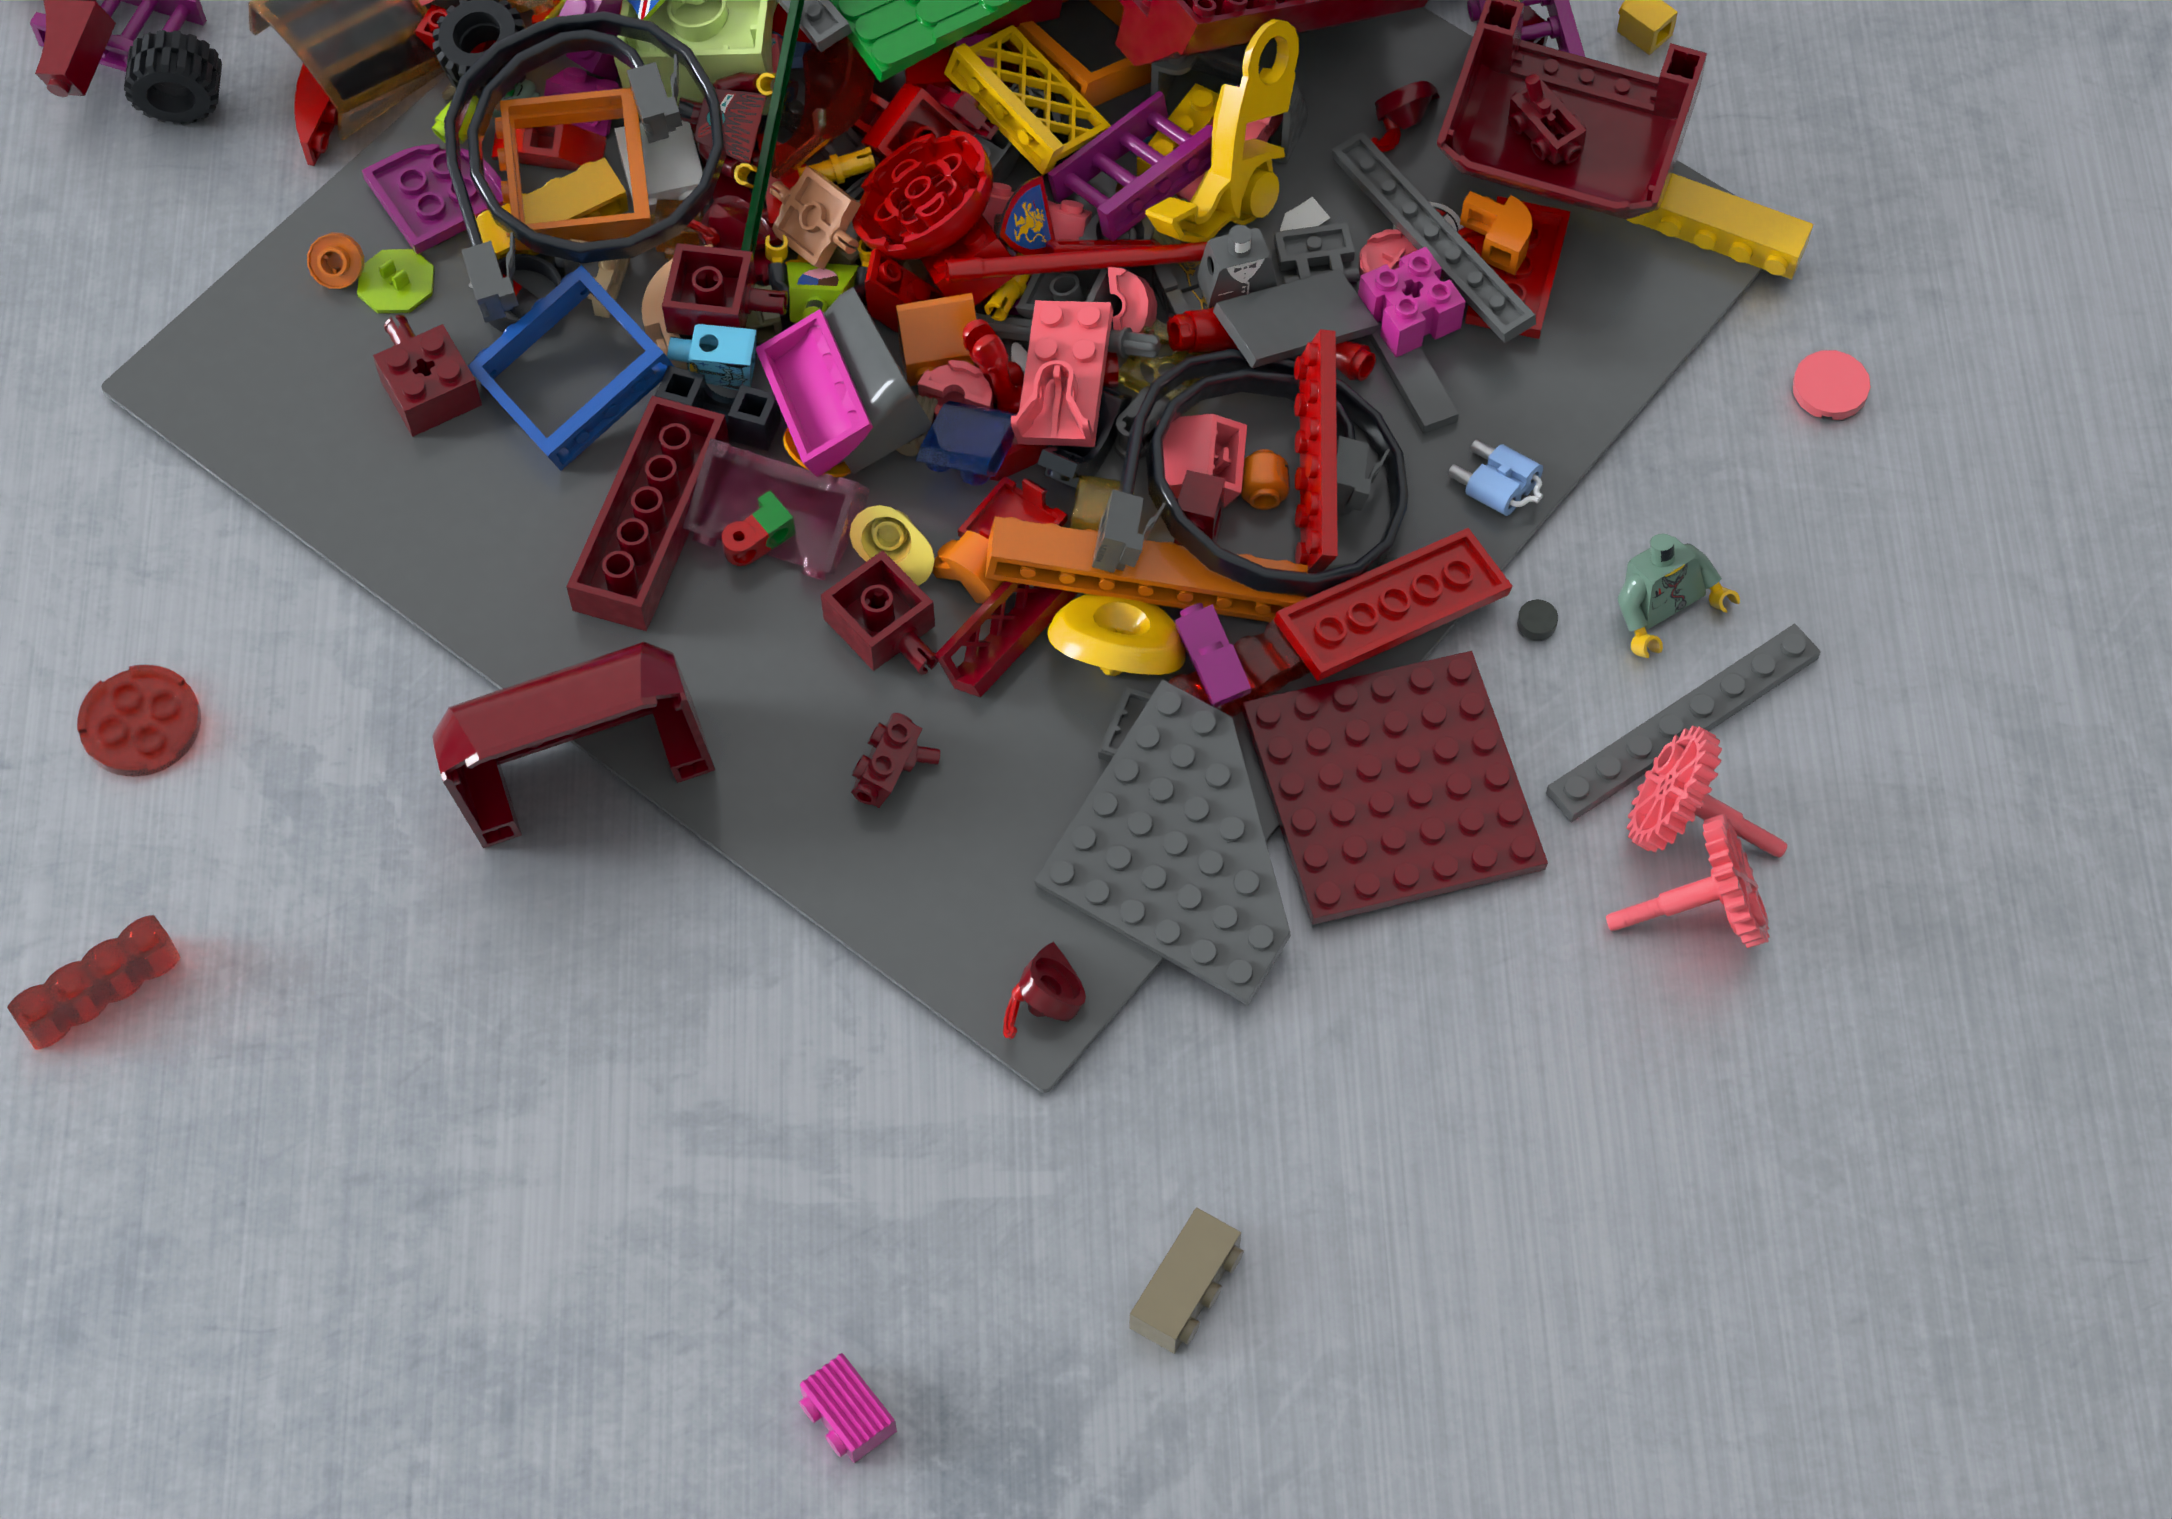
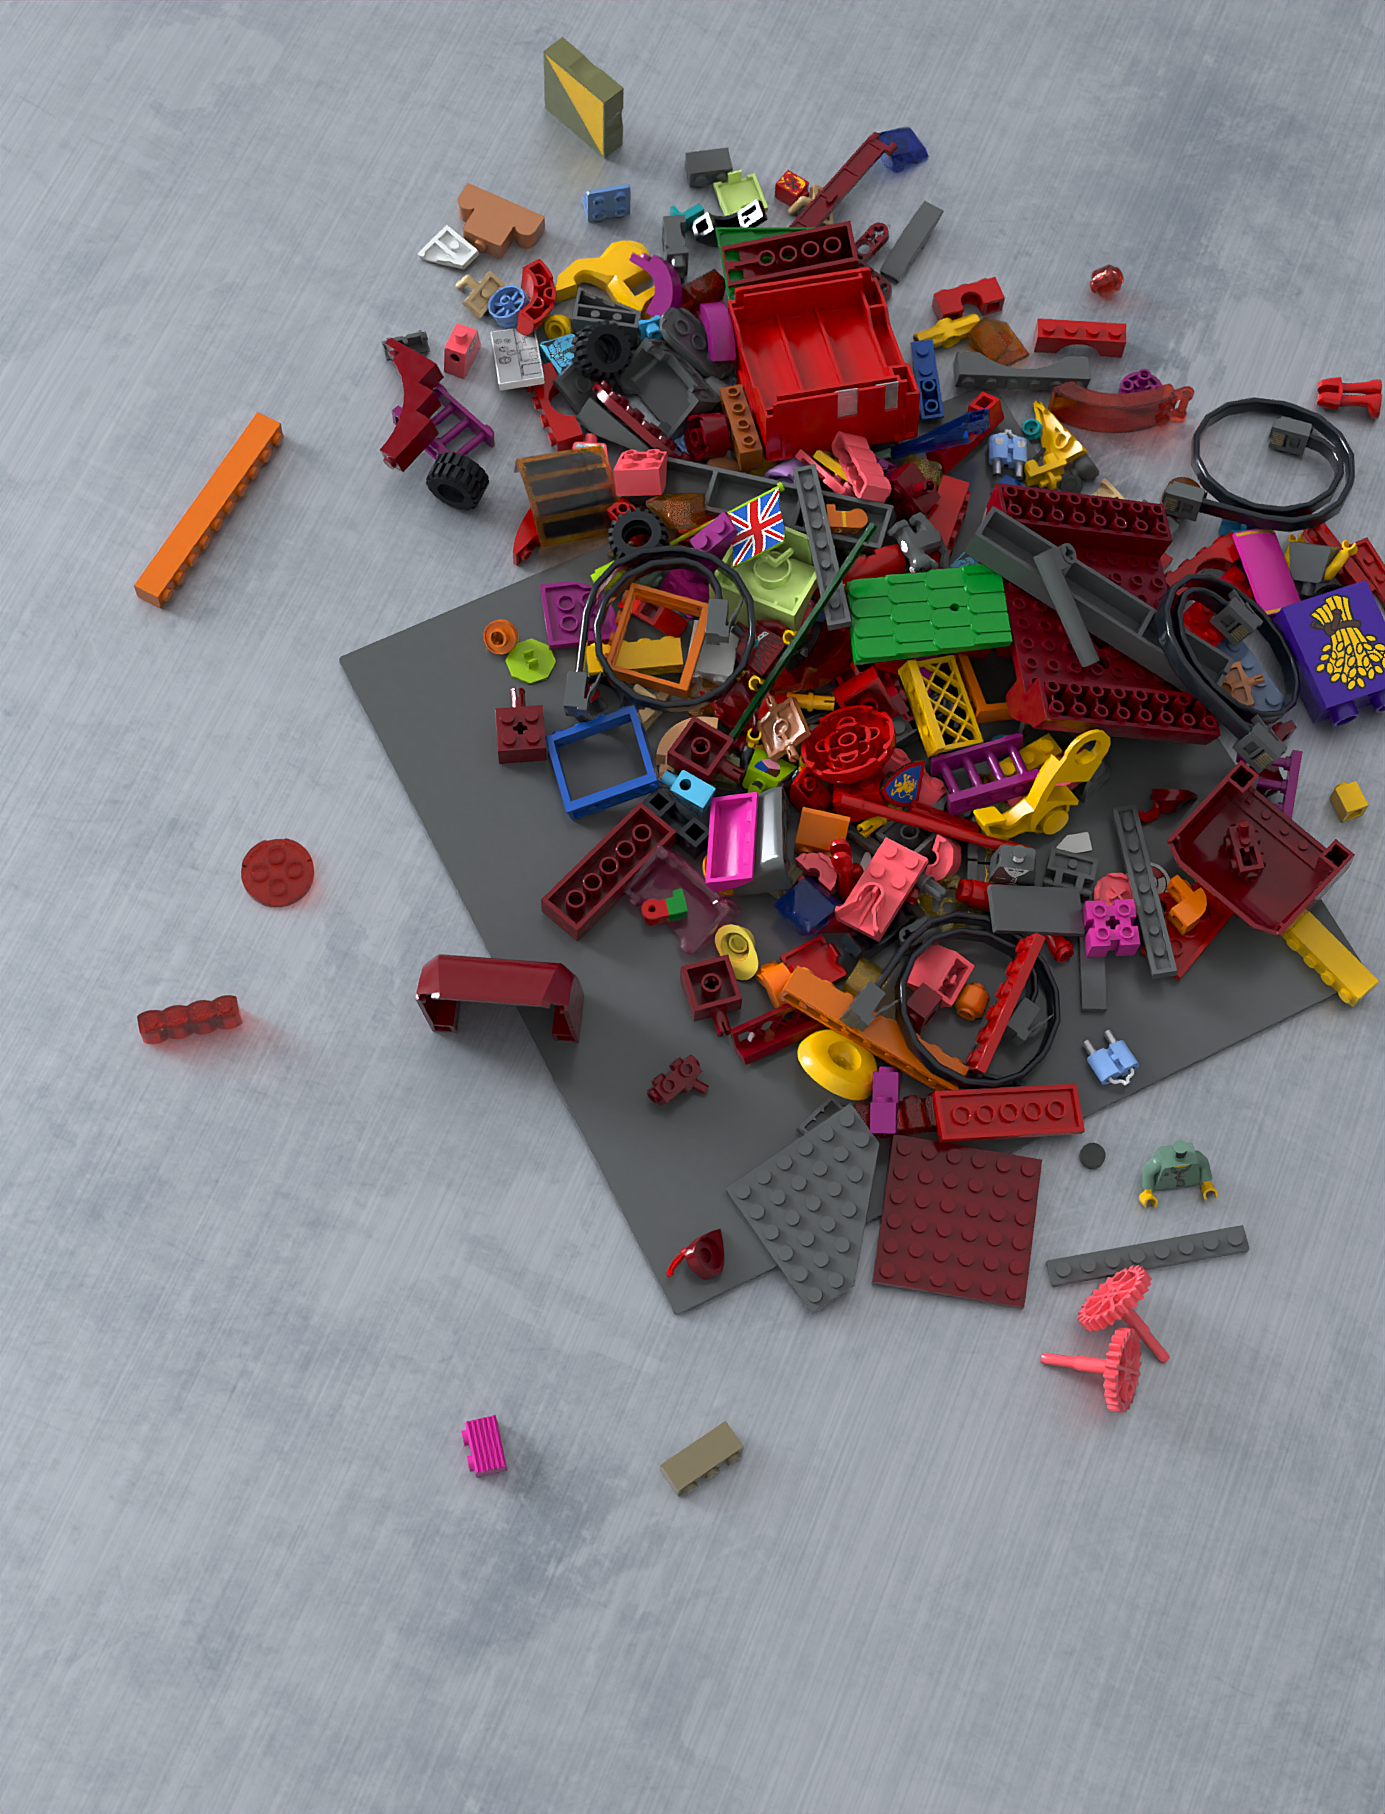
camera: 20 degrees right, 5 degrees up
coral tile [1793,350,1871,420] -> none

